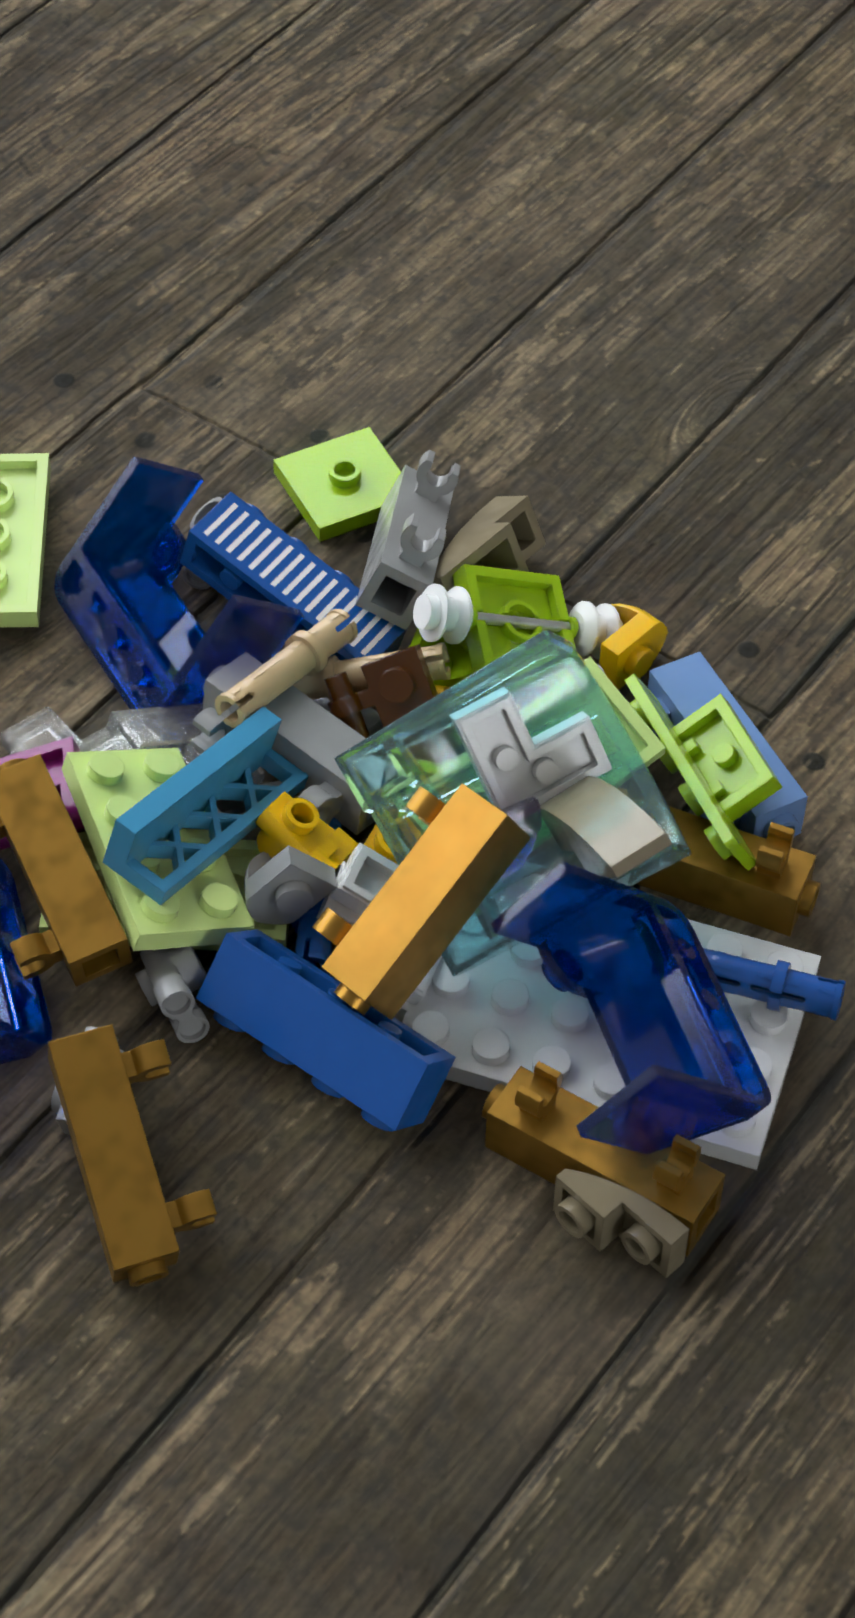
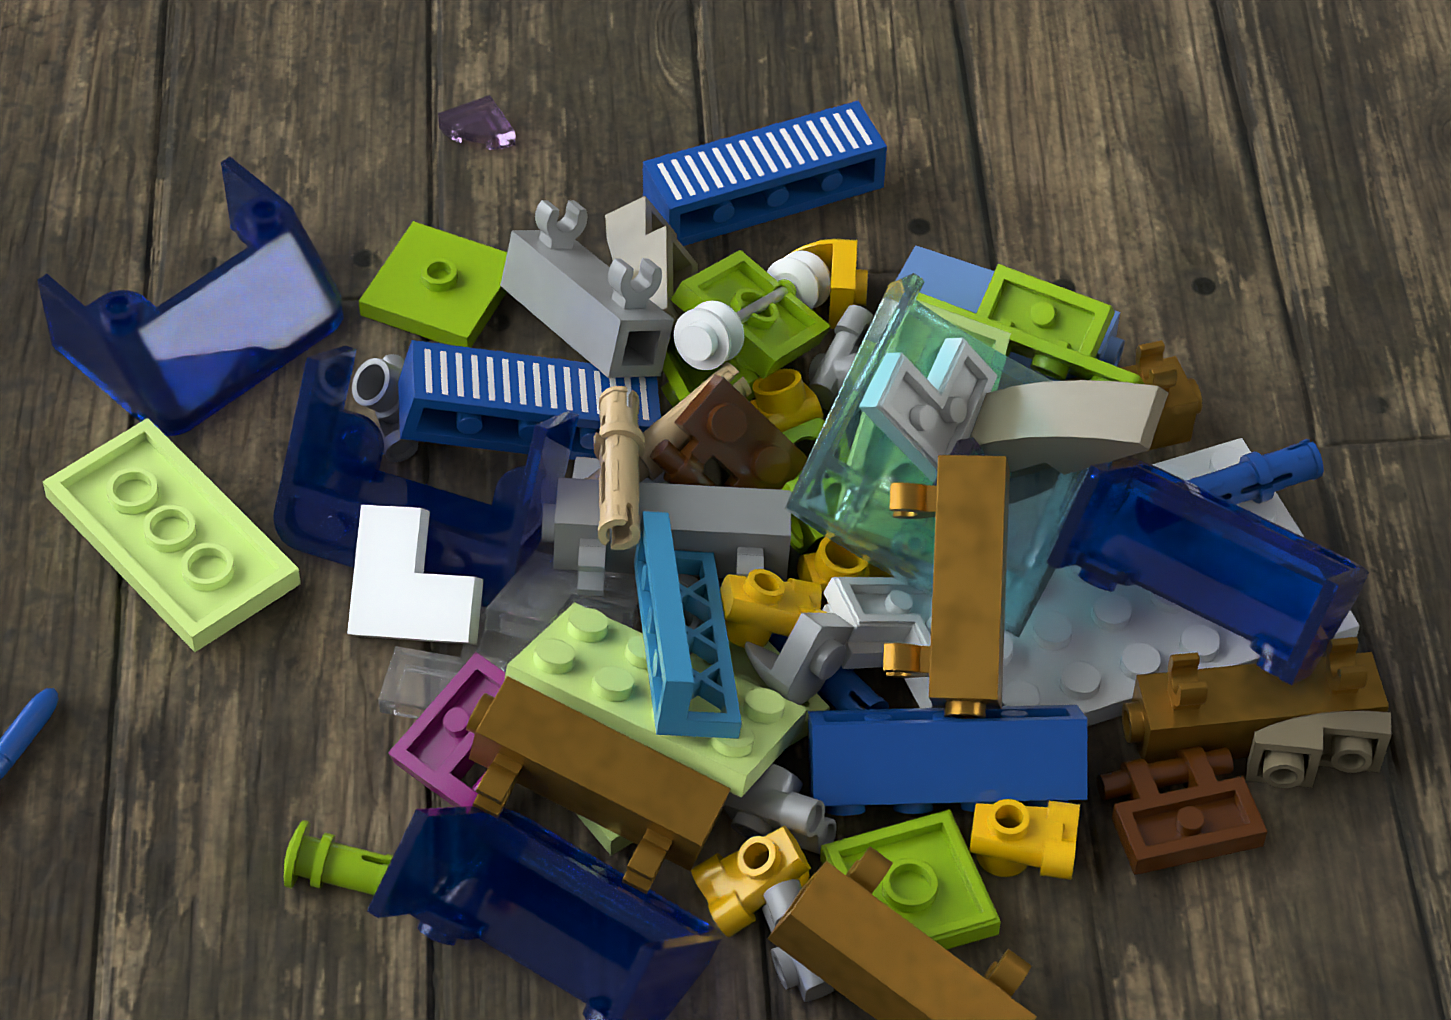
camera: 40 degrees left, 0 degrees up
none -> clear blue windscreen [37,157,343,436]
none -> white tile [347,505,484,645]
none -> clear purple tile [438,95,516,150]
none -> blue brick [643,101,887,246]
none -> yellow plate [691,826,811,938]
none -> lime plate [820,809,1001,950]
none -> yellow plate [969,799,1080,880]
none -> reddish brown plate [1097,746,1268,875]

